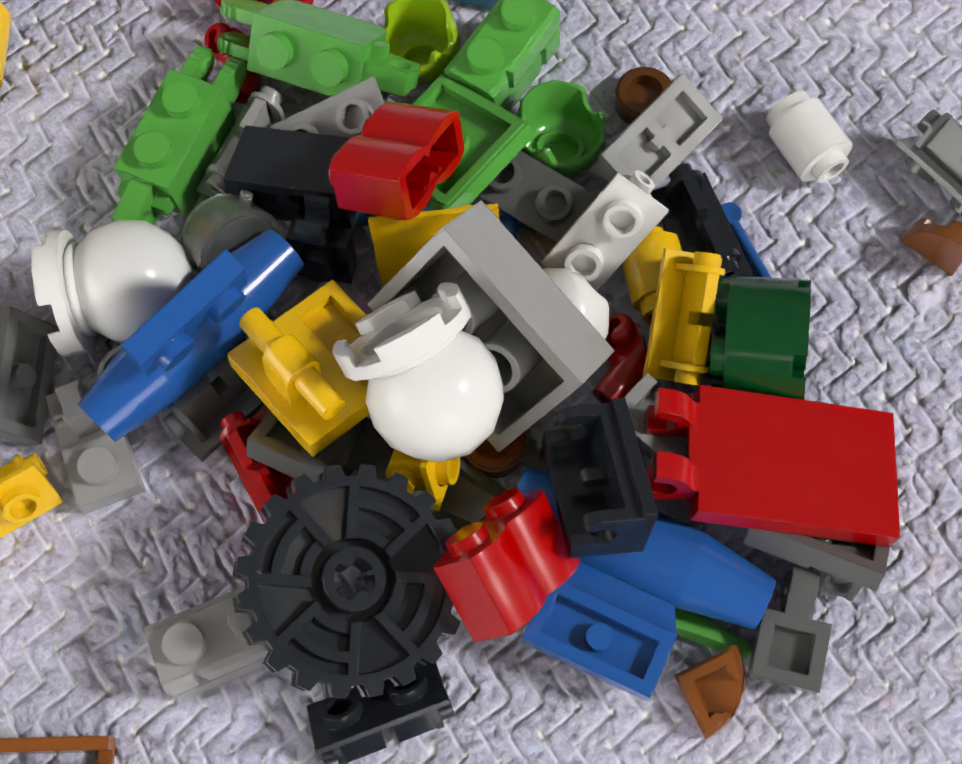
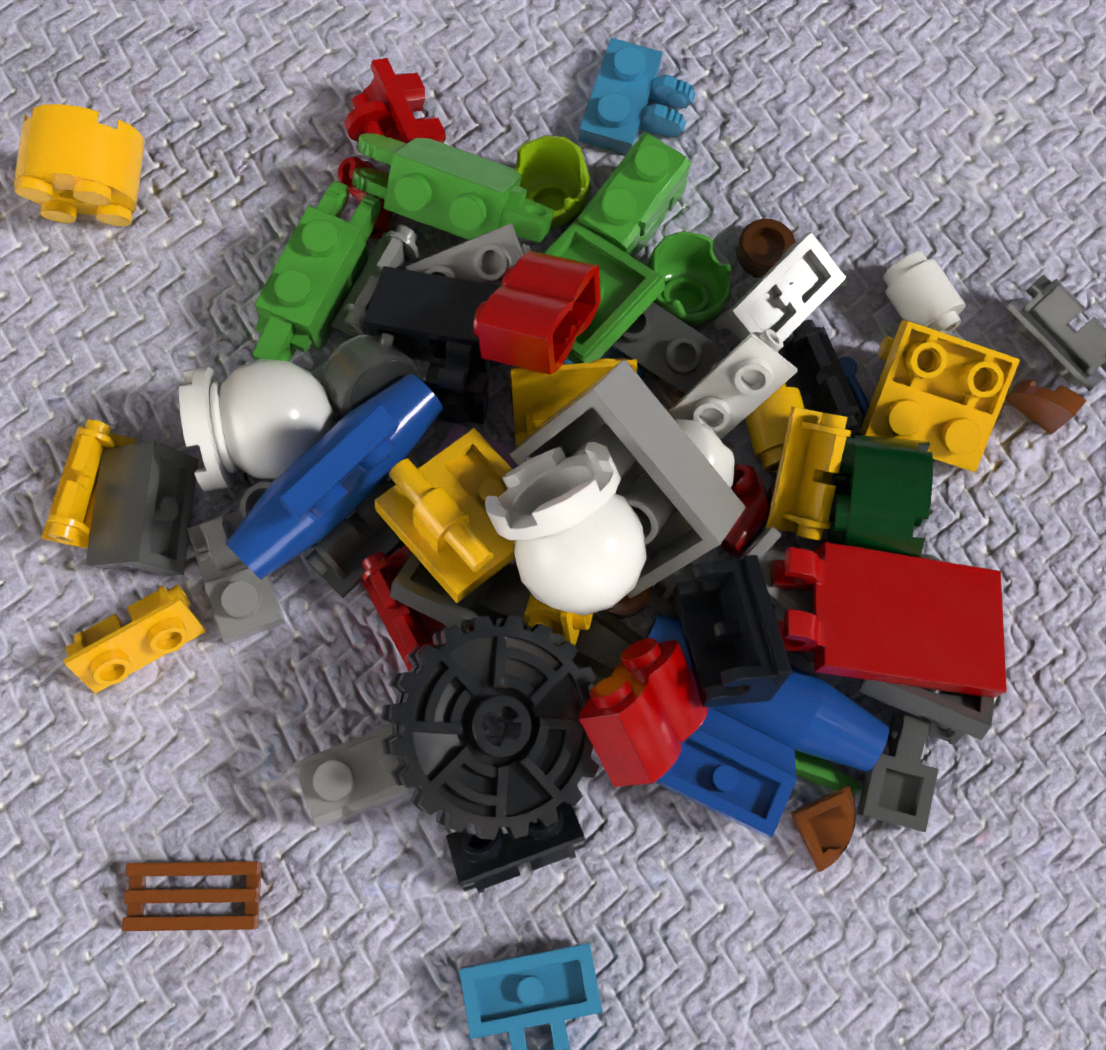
camera: 10 degrees left, 5 degrees up
none -> yellow plate [859,320,1020,473]

